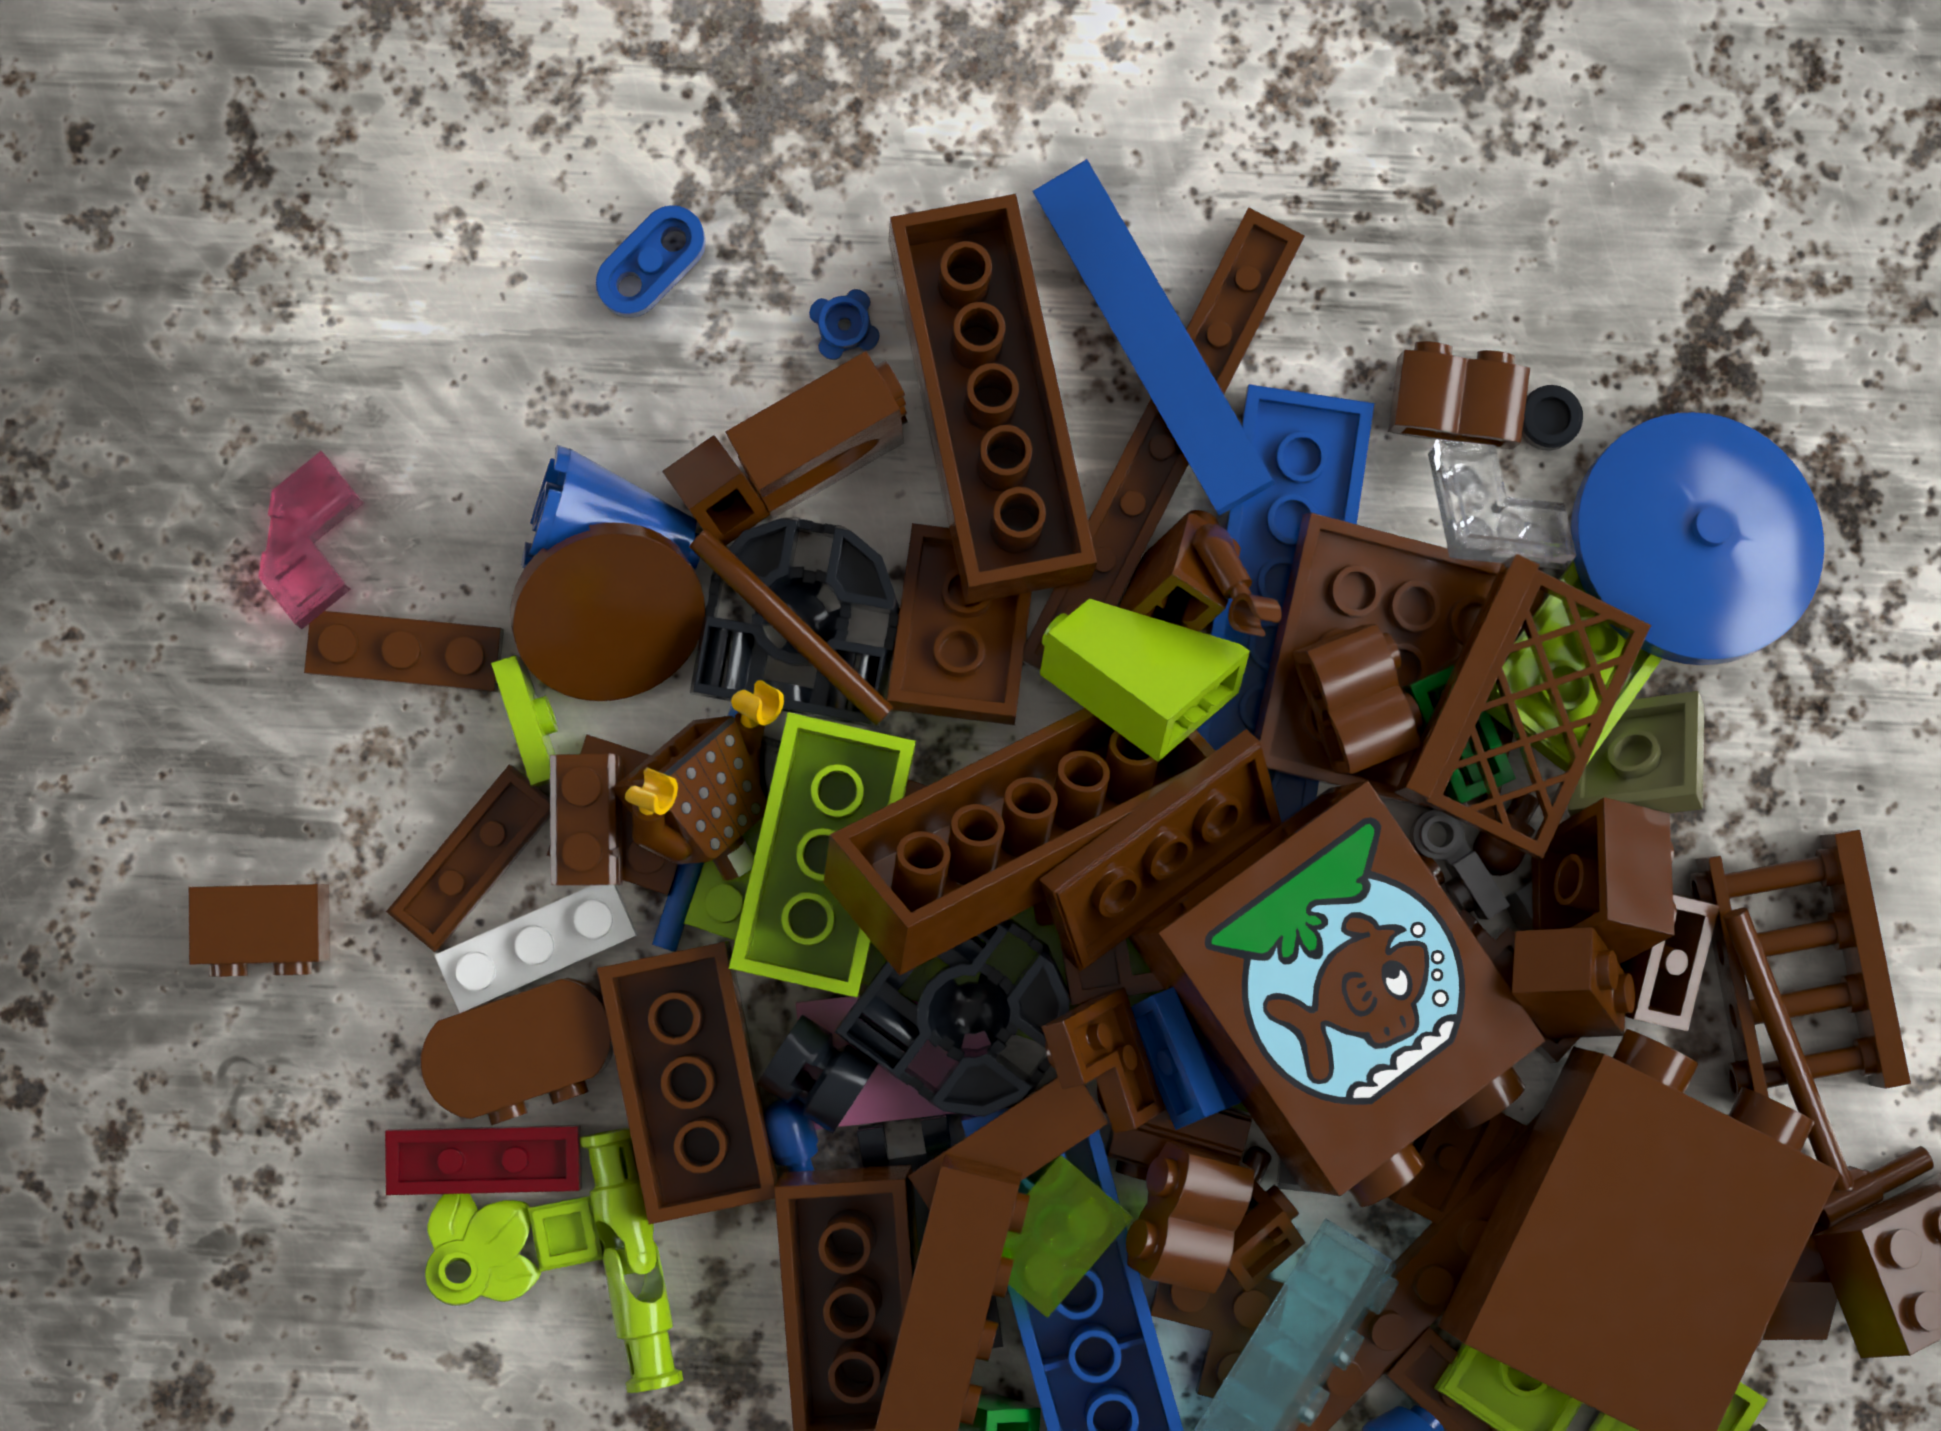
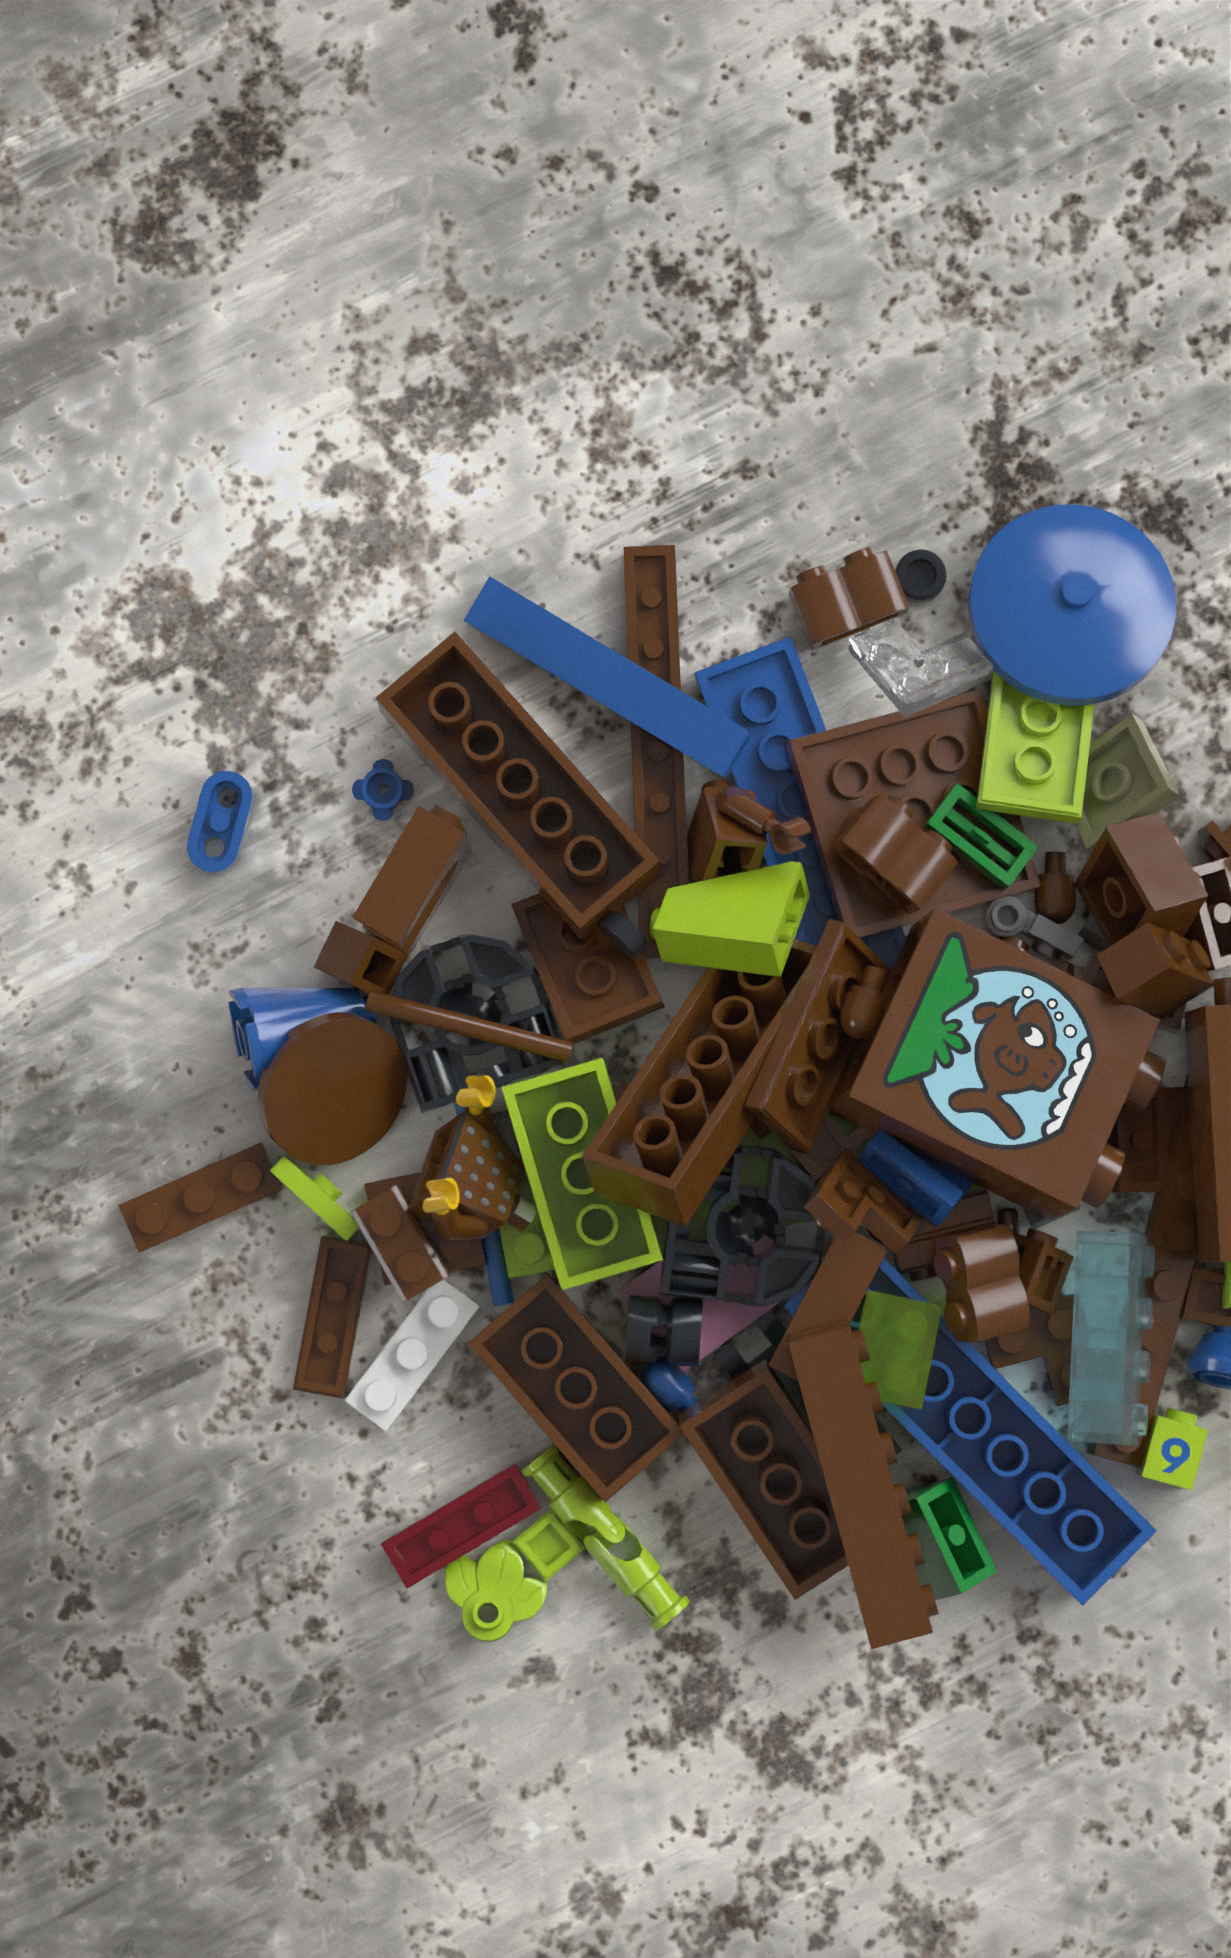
camera: 25 degrees left, 0 degrees up
reddish brown brick [188,884,330,977] -> none
clear pink tile [258,451,364,629] -> none
reddish brown brick [421,977,614,1125] -> none
reddish brown fence [1394,553,1651,859] -> none
none -> black tile [596,910,648,959]
none -> reddish brown cylinder [839,965,887,1039]

